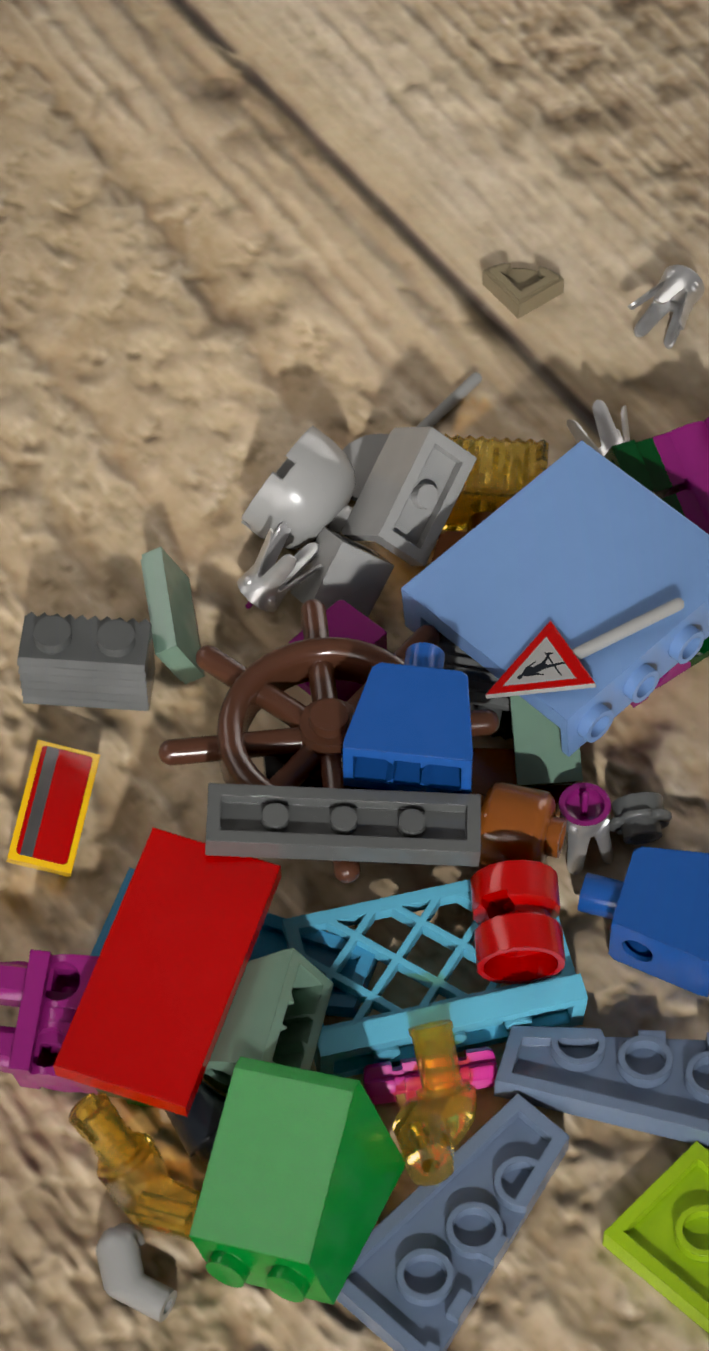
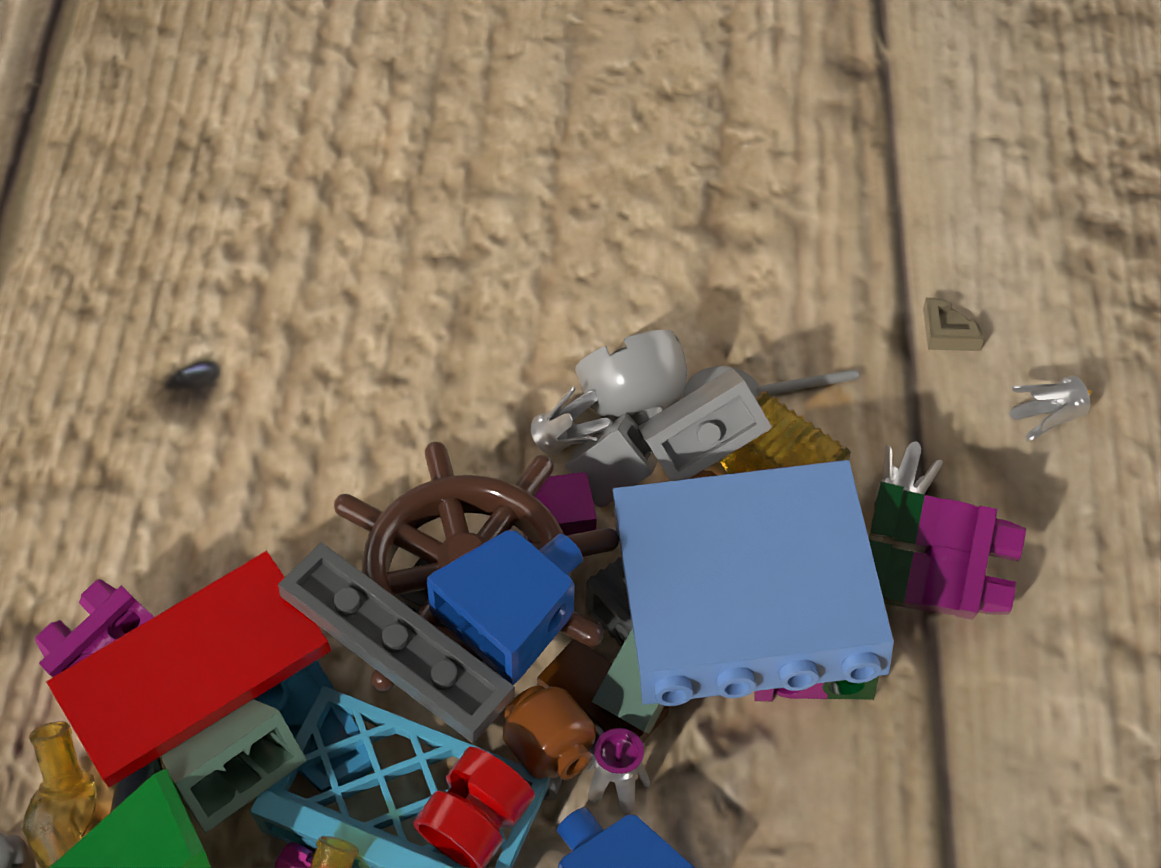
camera: 35 degrees right, 0 degrees up
slope [7,740,100,877] -> none
dark grey brick [17,612,155,711] -> none
sand green tile [141,547,205,684] -> none
piece [485,598,684,699] -> none
dark grey plate [609,792,672,845] -> none

